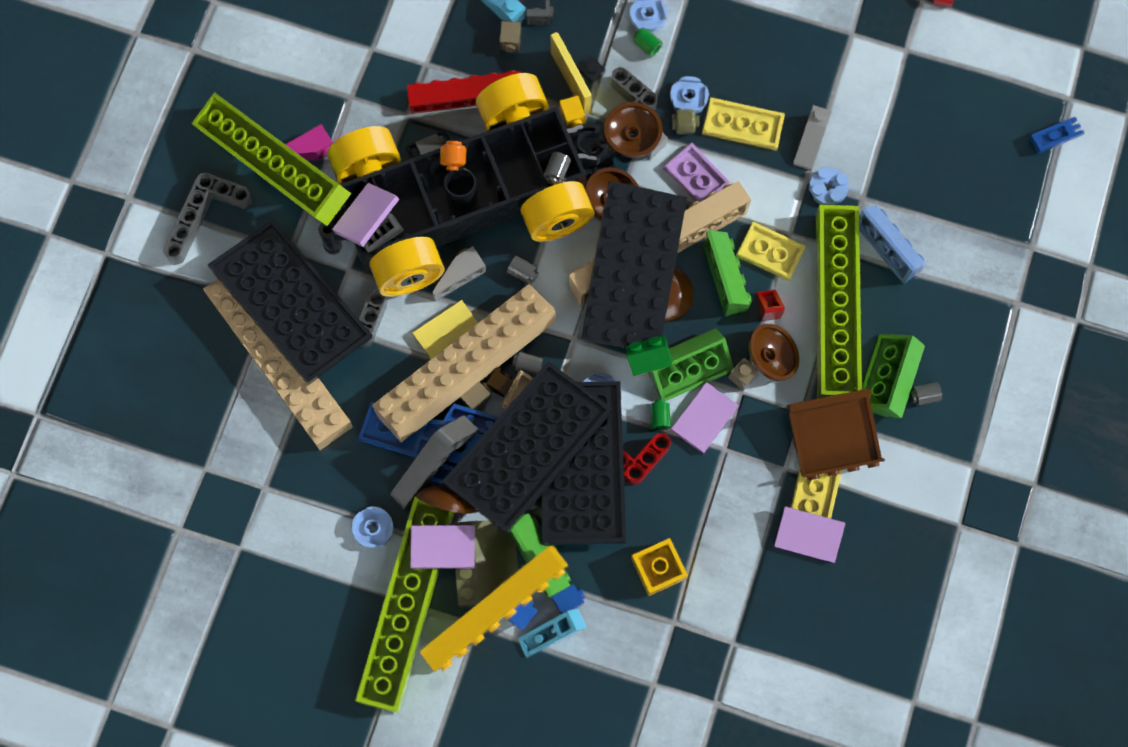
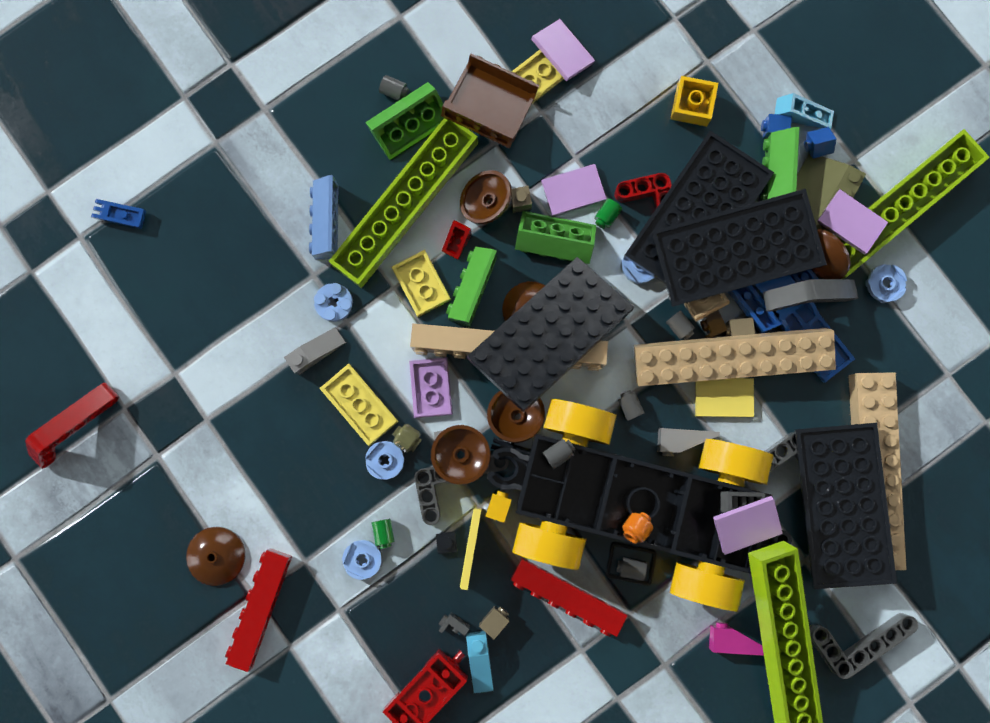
camera: 140 degrees left, 10 degrees up
yellow brick [420,546,568,672] -> none
green brick [626,335,673,376] -> none

